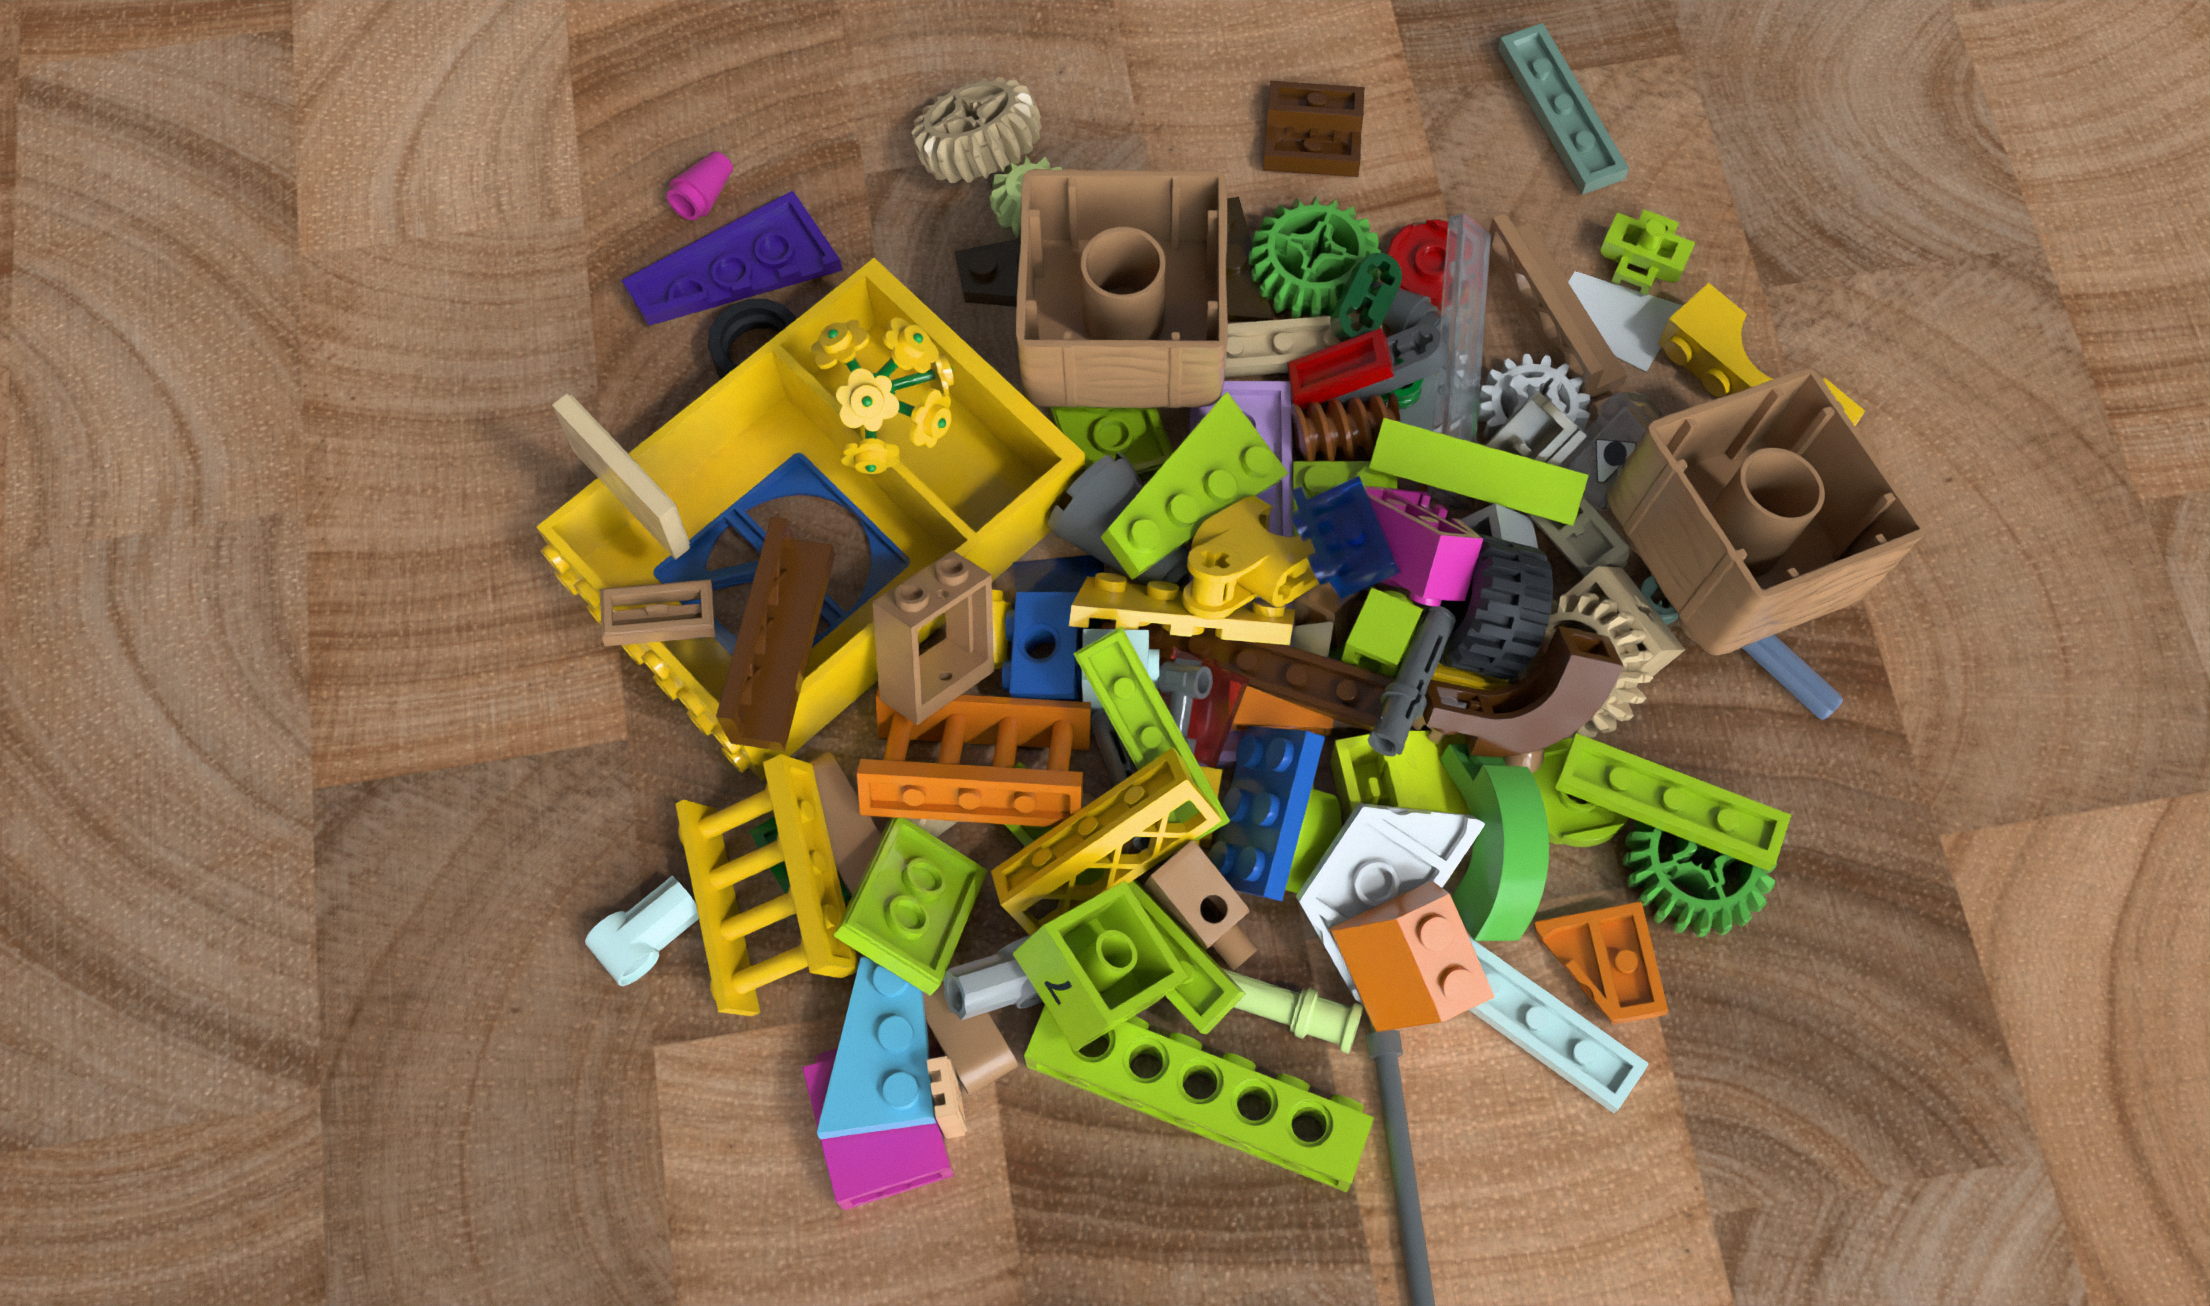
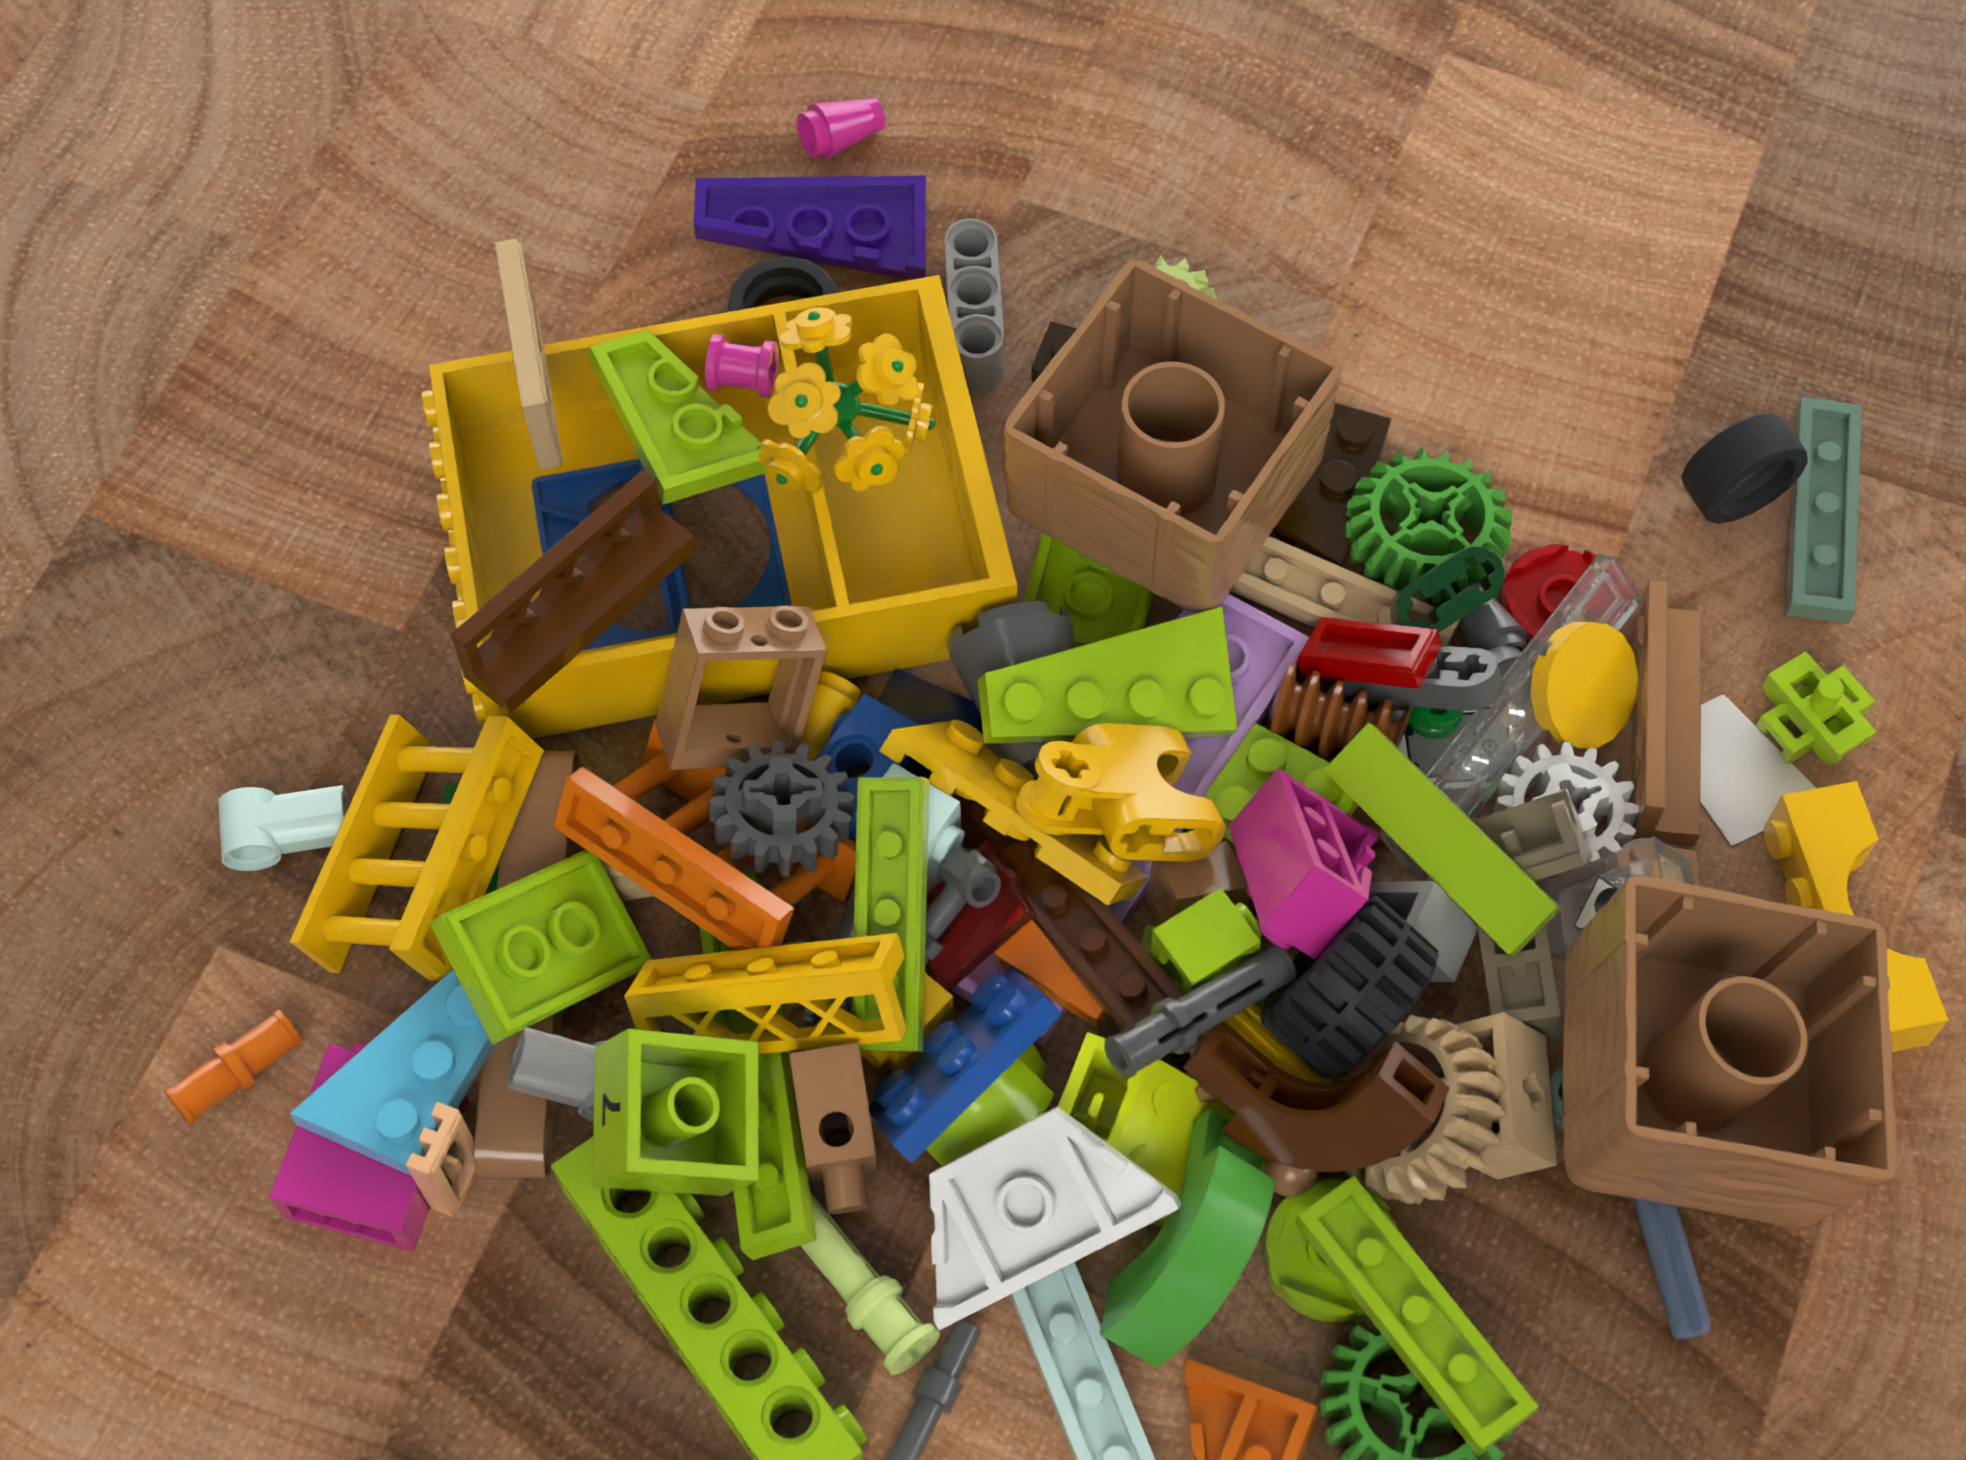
camera: 30 degrees right, 5 degrees down
medium nougat tile [600,580,716,646] -> none
tan gear [911,77,1042,183] -> none
reddish brown slope [1263,81,1365,177] -> none
clear blue bracket [1290,476,1401,599] -> none
white sticker [1291,622,1333,657] -> none
orange slope [1329,880,1495,1032] -> none
none -> orange pin [164,1009,303,1125]
none -> lime wing [589,330,767,505]
none -> dark pink bush [705,334,779,397]
none -> dark grey gear [709,740,854,877]
none -> light grey beam [944,218,1004,392]
none -> yellow tile [1530,621,1638,749]
none -> black tyre [1681,413,1808,524]

